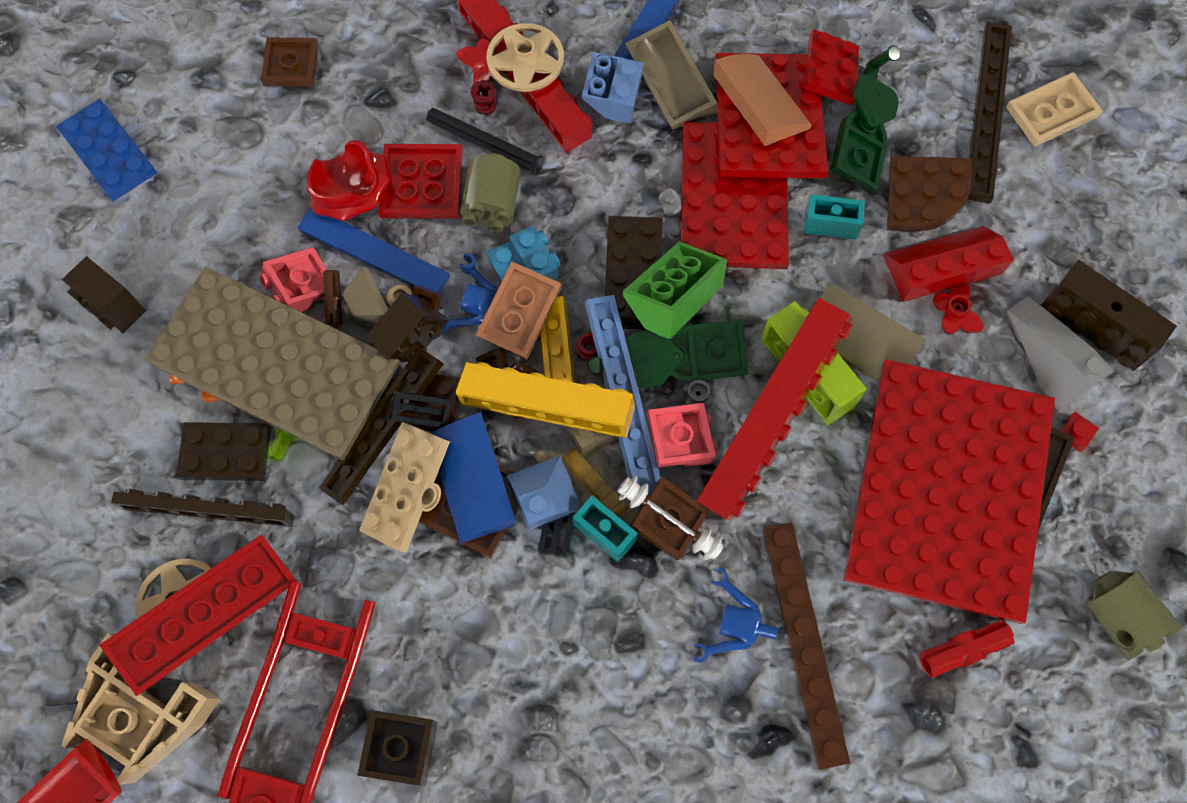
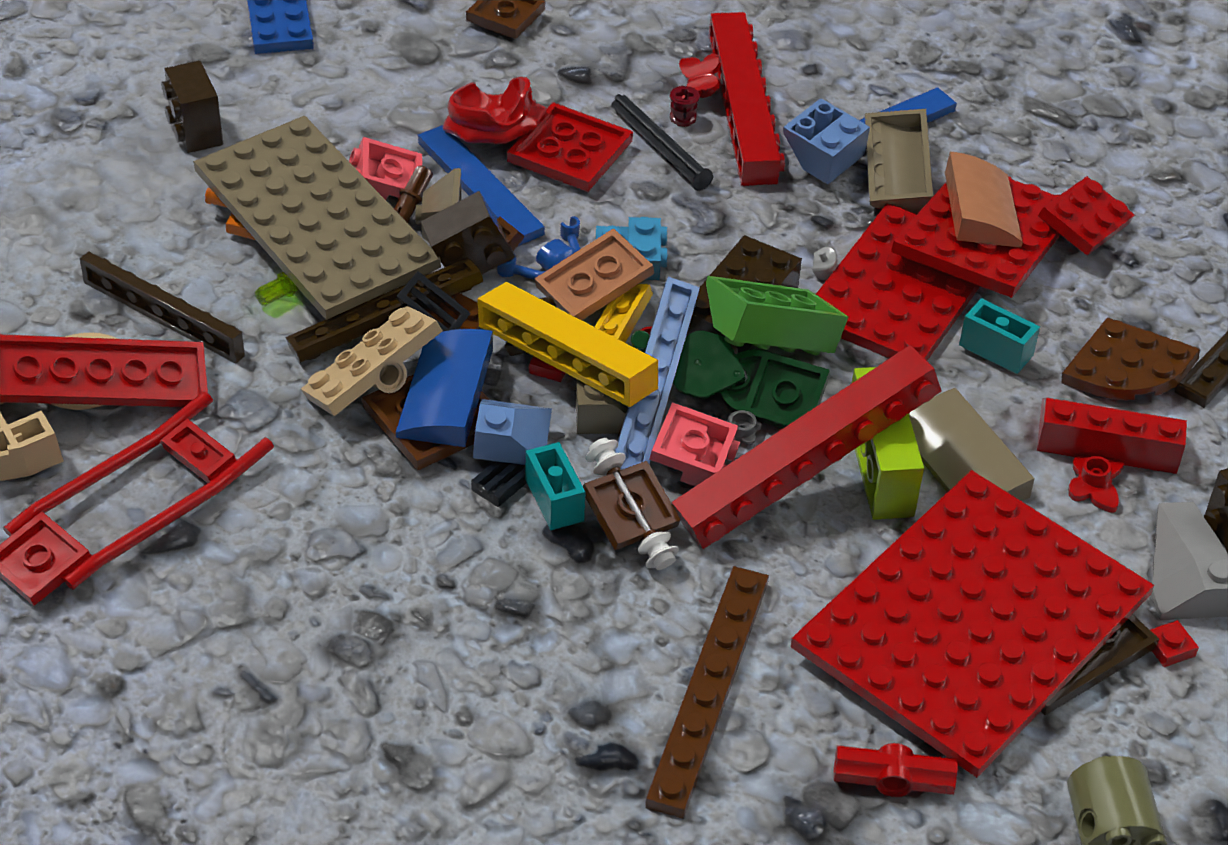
camera: 25 degrees right, 25 degrees down
dark brown plate [176,422,271,481] -> none
dark brown brick [357,710,438,786] -> none
olive cylinder [460,153,521,233] -> none
tan wheel [486,23,564,92] -> none
clear yellow beam [562,448,628,517] -> none
blue piece [691,567,778,663] -> none
dark green plate [830,45,900,193] -> none

